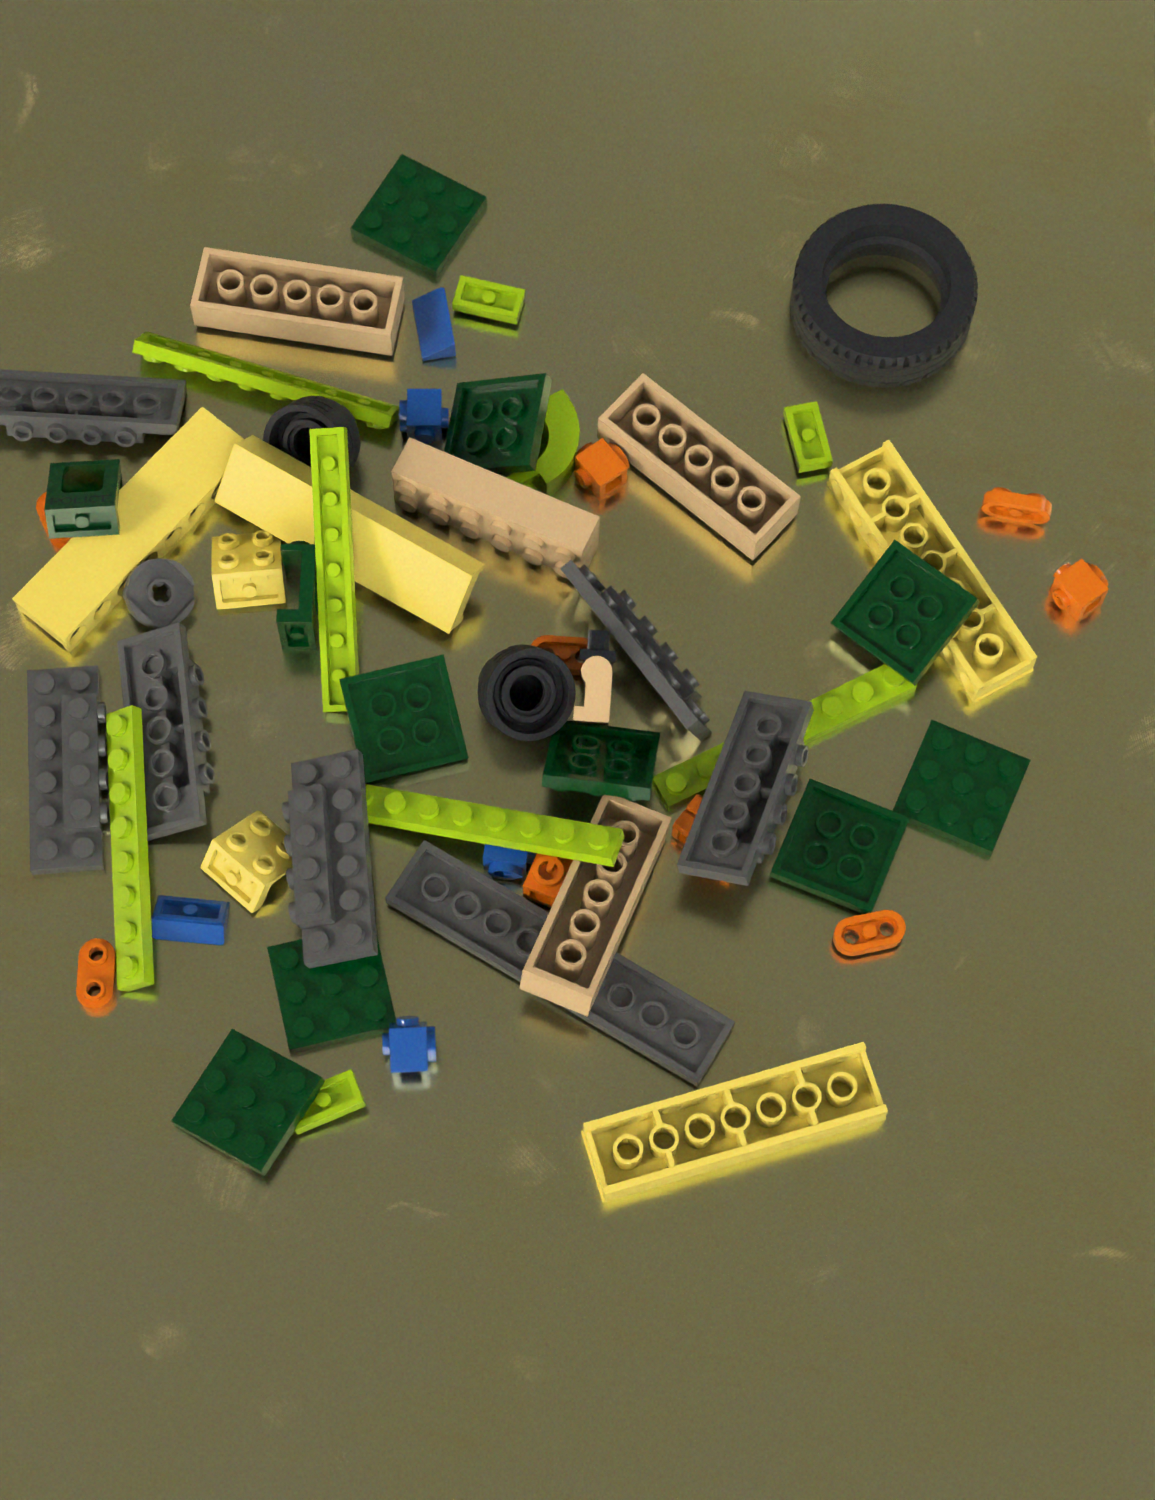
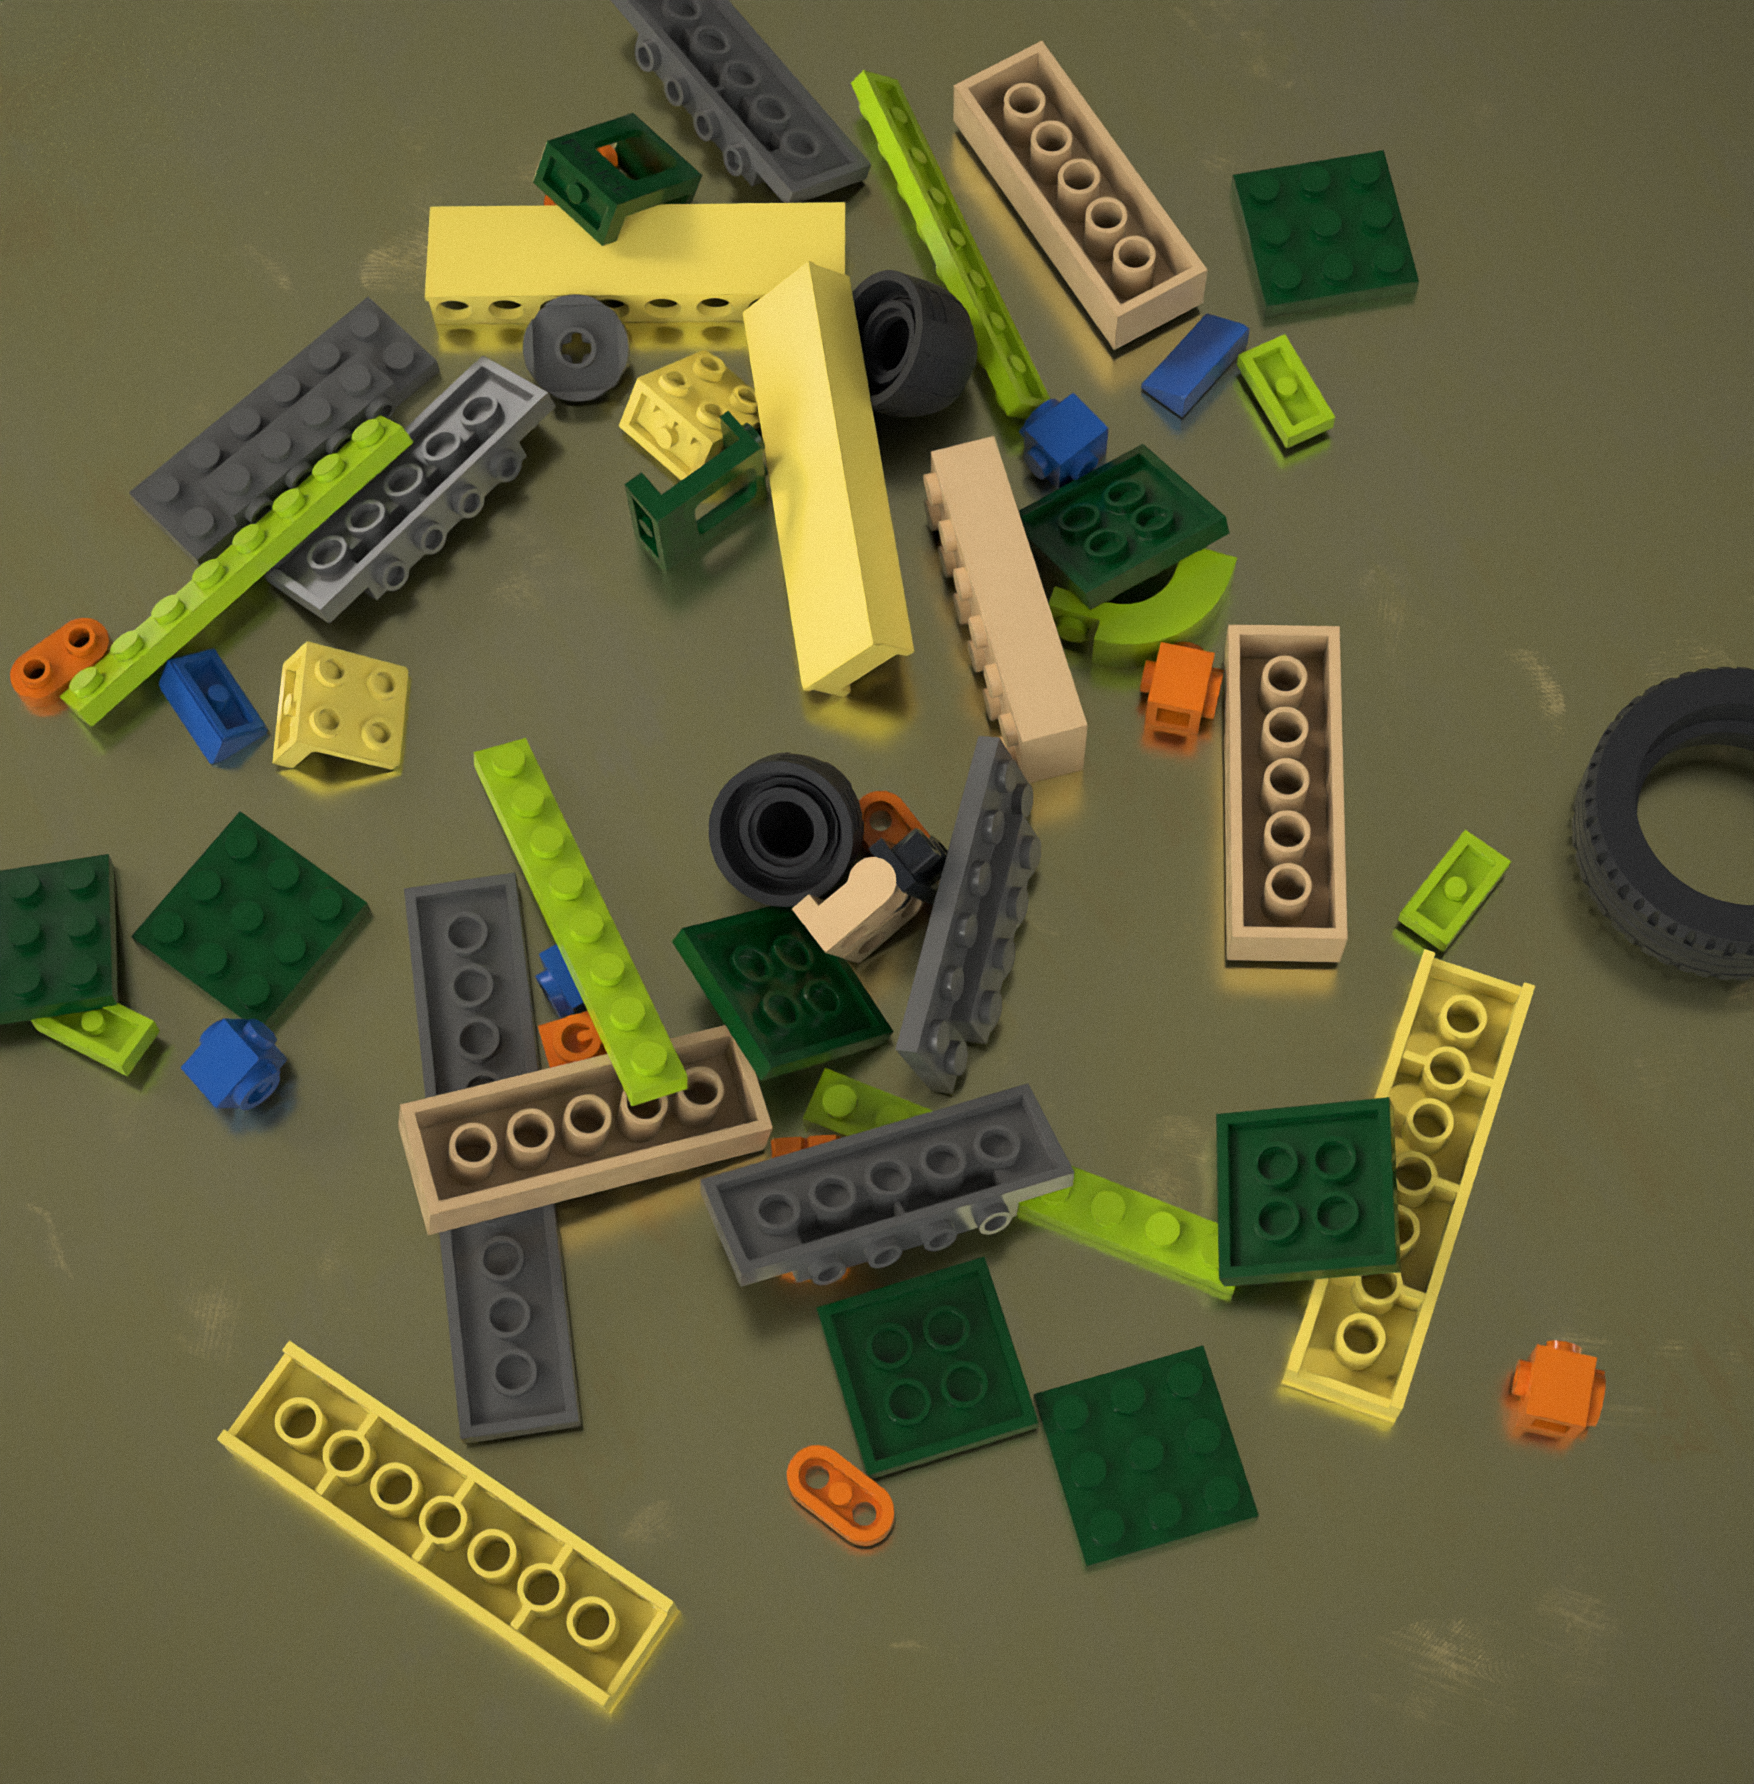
camera: 55 degrees right, 0 degrees up
dark grey plate [282,749,378,969] -> none
lime plate [309,427,359,712] -> none
dark green plate [339,654,469,783] -> none
orange plate [982,487,1052,524] -> none

